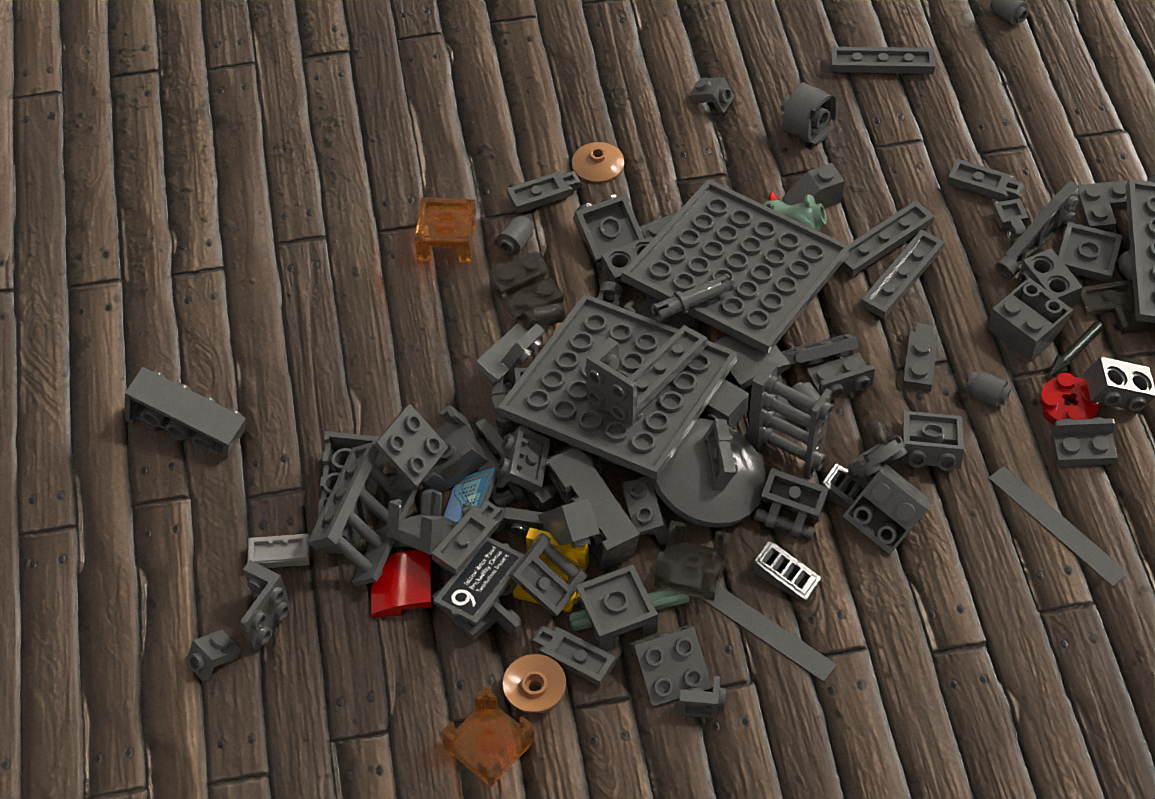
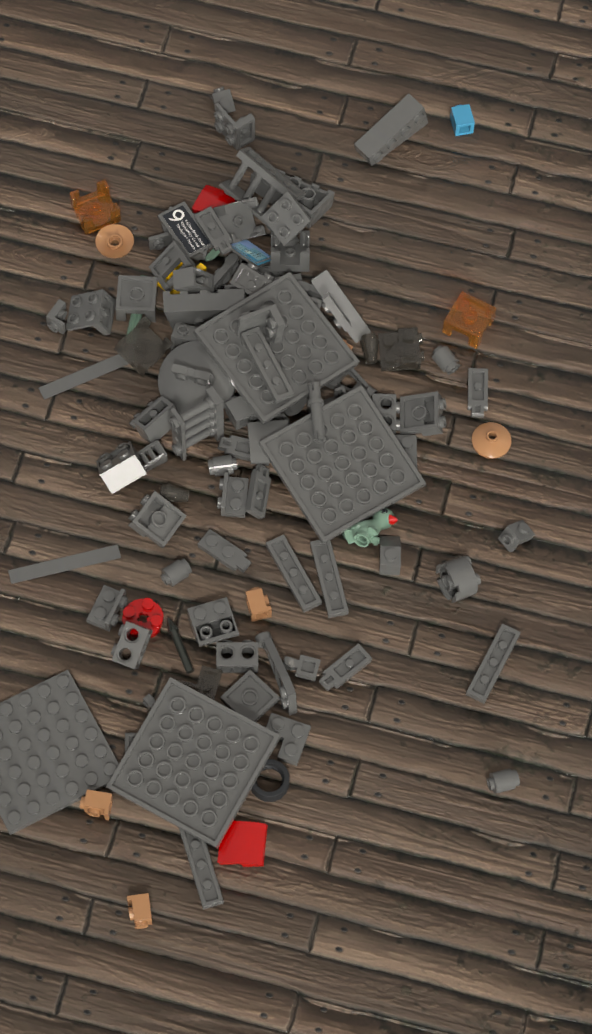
camera: 110 degrees right, 10 degrees up
light grey plate [248,534,310,568] -> none
dark grey hinge [530,626,616,687] -> none
slope [753,541,821,603] -> none
dark grey plate [847,435,907,478] -> none
none -> medium nougat brick [246,587,272,622]
none -> dark azure brick [450,104,475,136]

